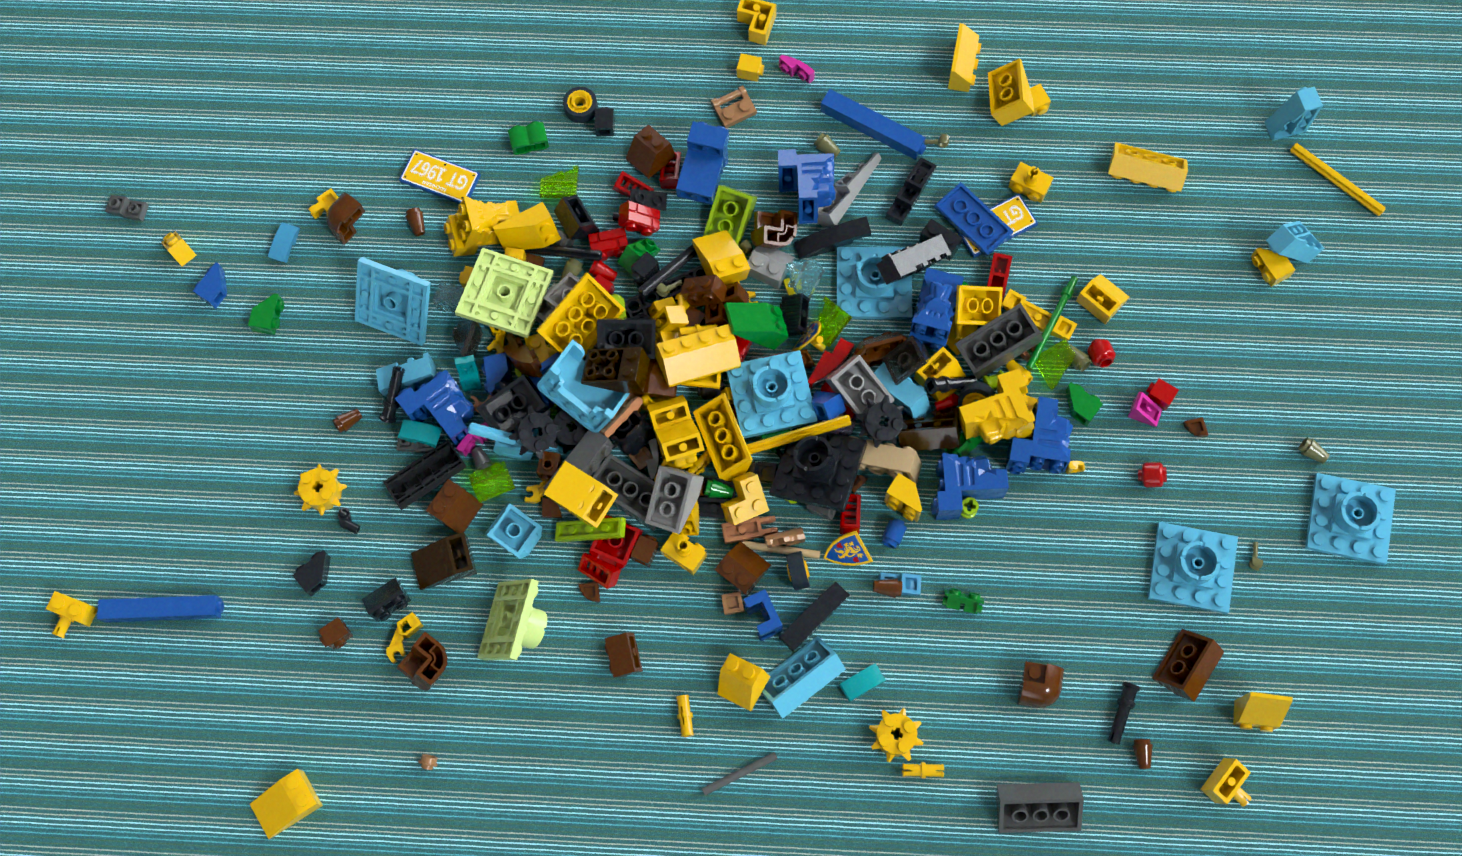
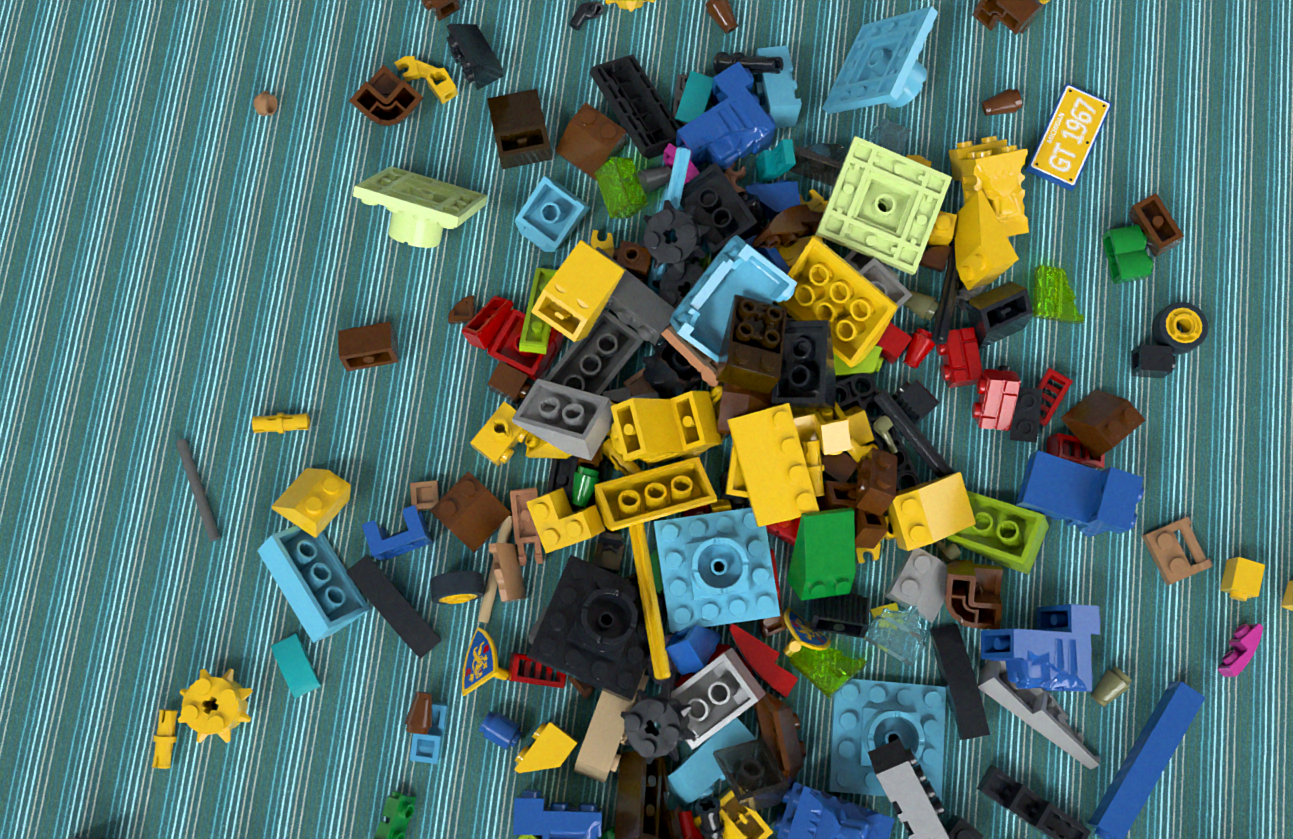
camera: 85 degrees right, 5 degrees up
green slope [618,238,661,274] -> none
none -> reddish brown brick [1128,193,1184,257]

